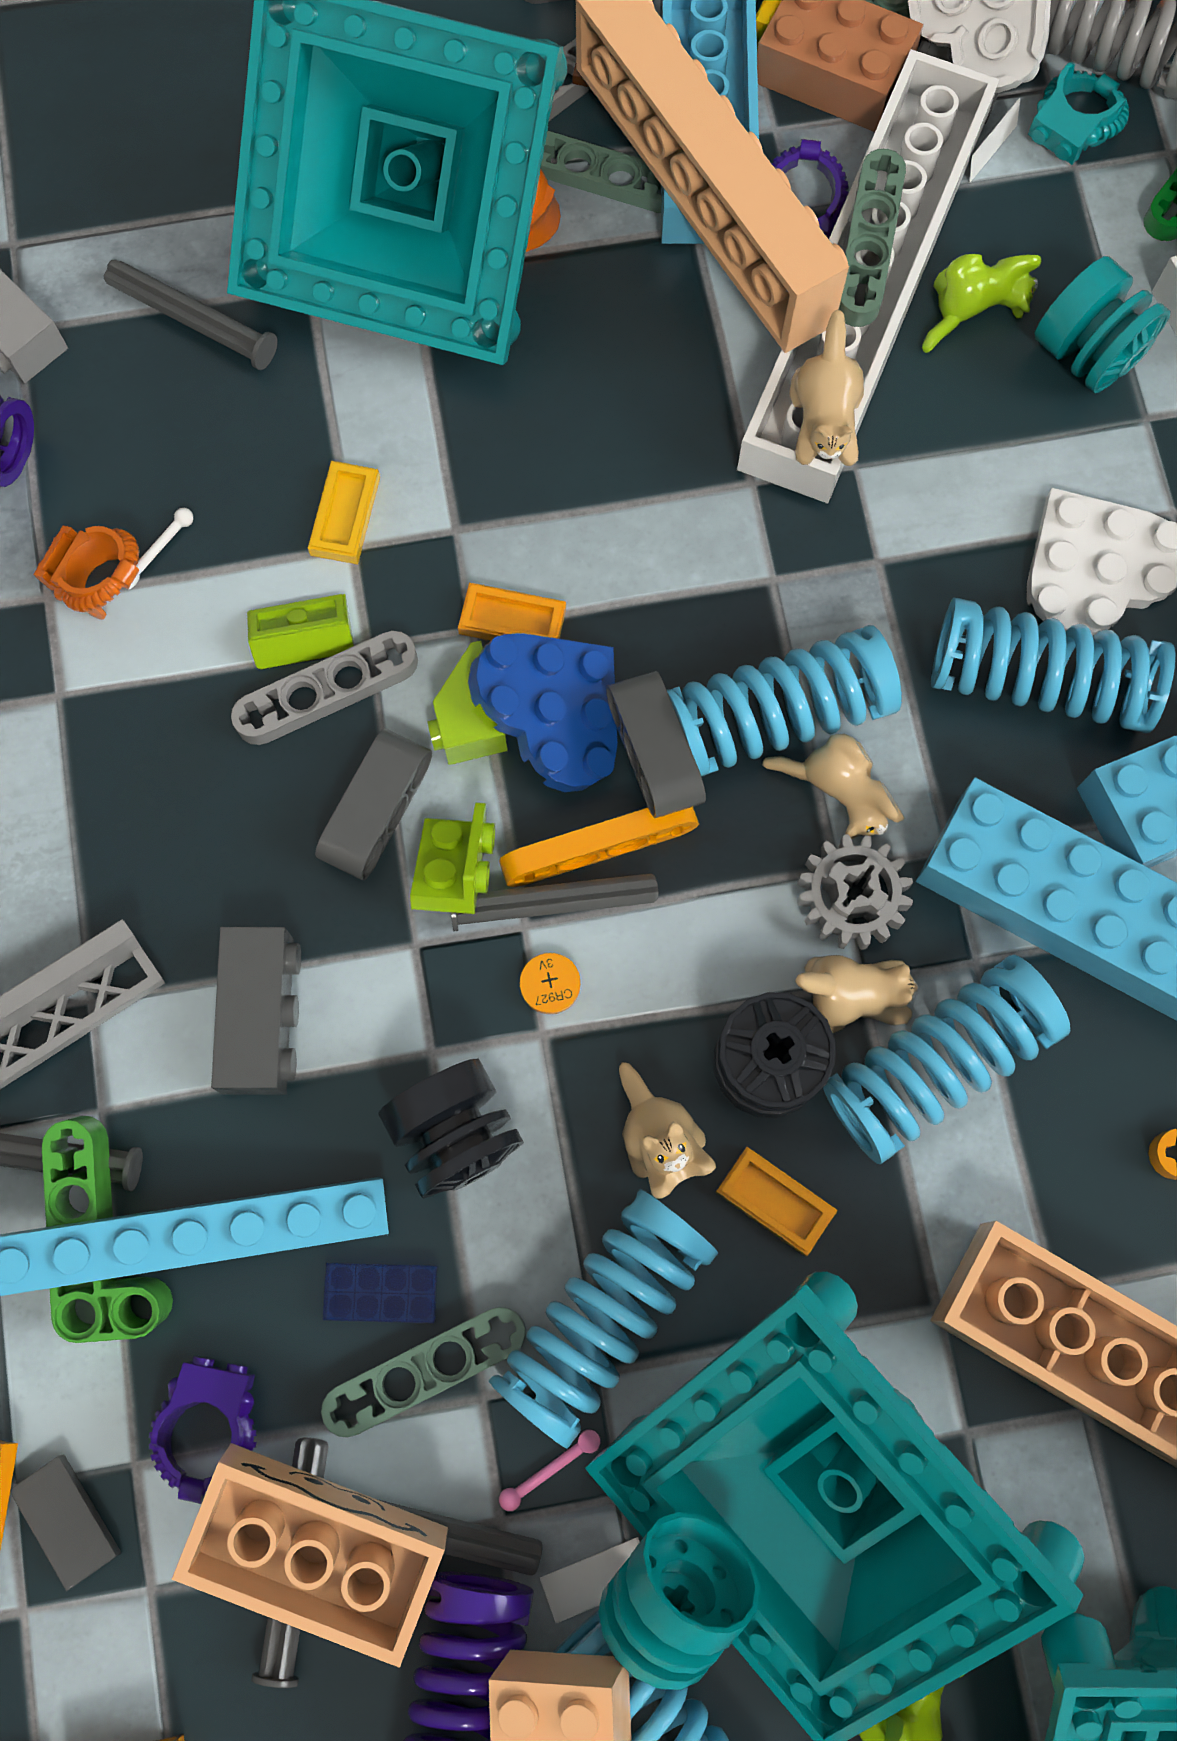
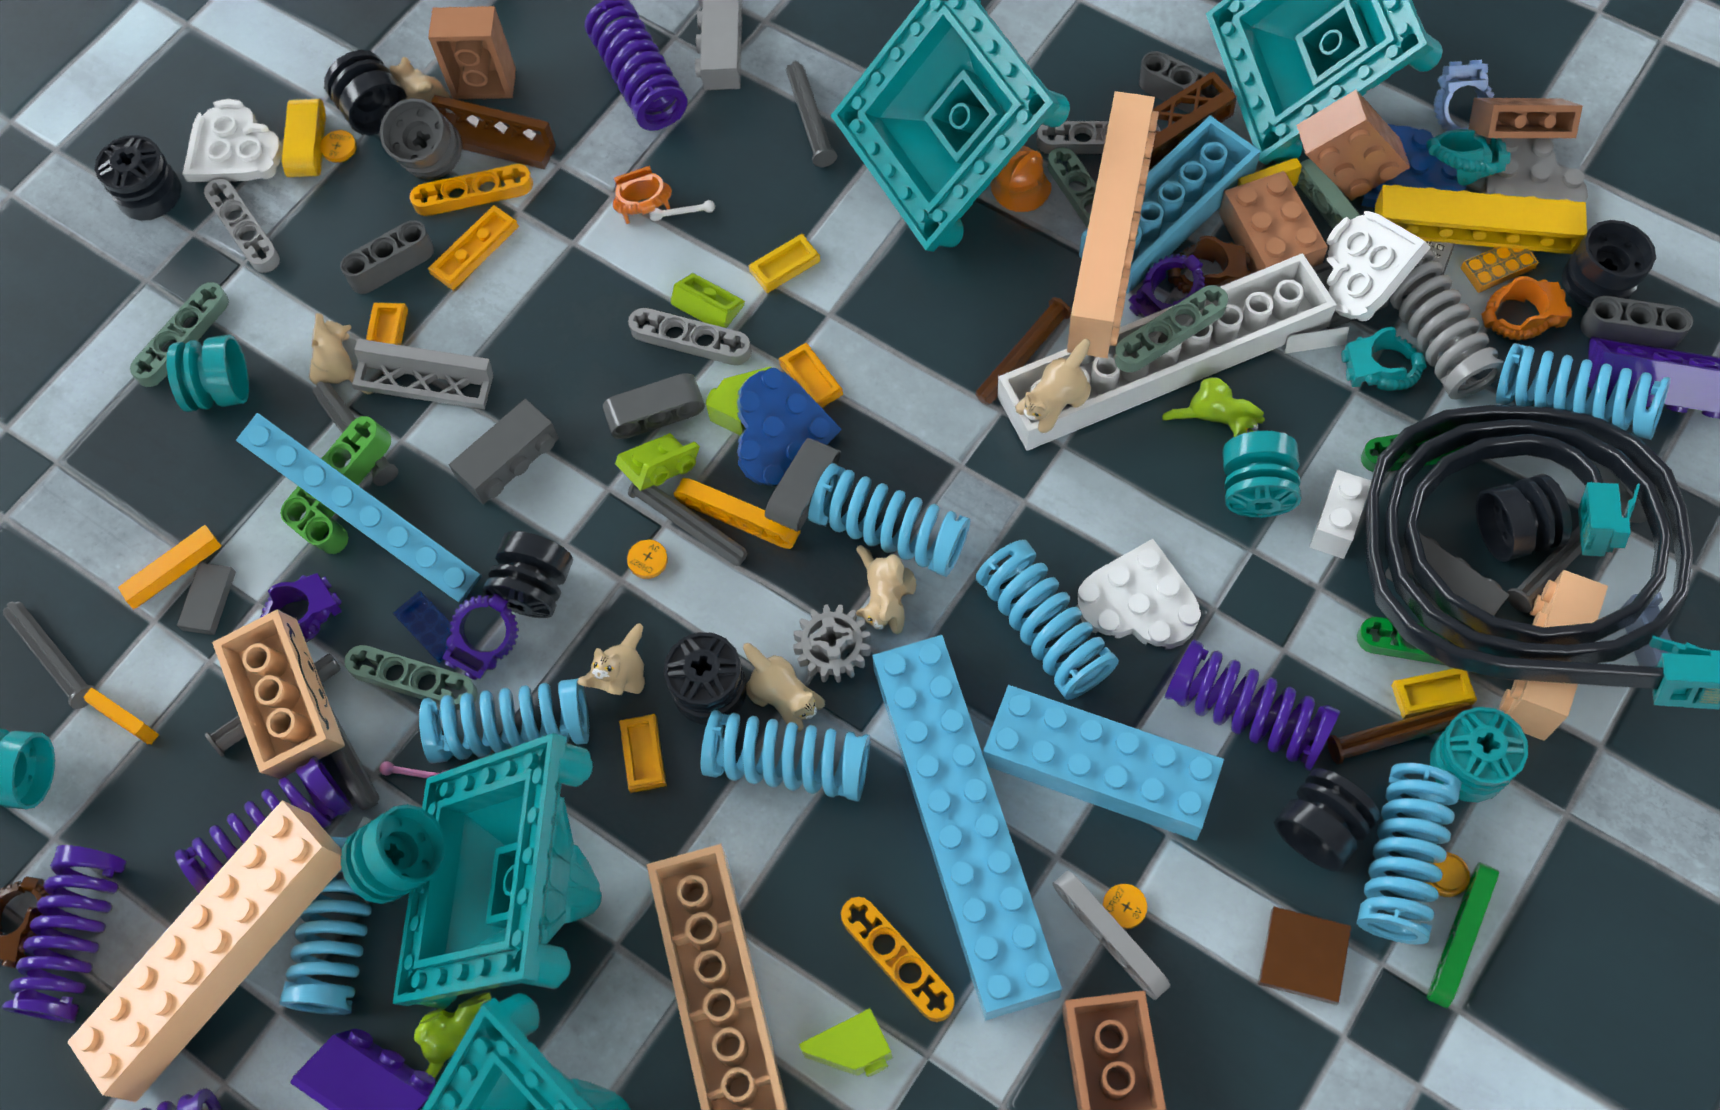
camera: 50 degrees right, 10 degrees down
none -> dark purple piece [442,594,519,680]
none -> reddish brown axle [975,297,1072,405]
none -> reddish brown piece [1167,235,1251,294]

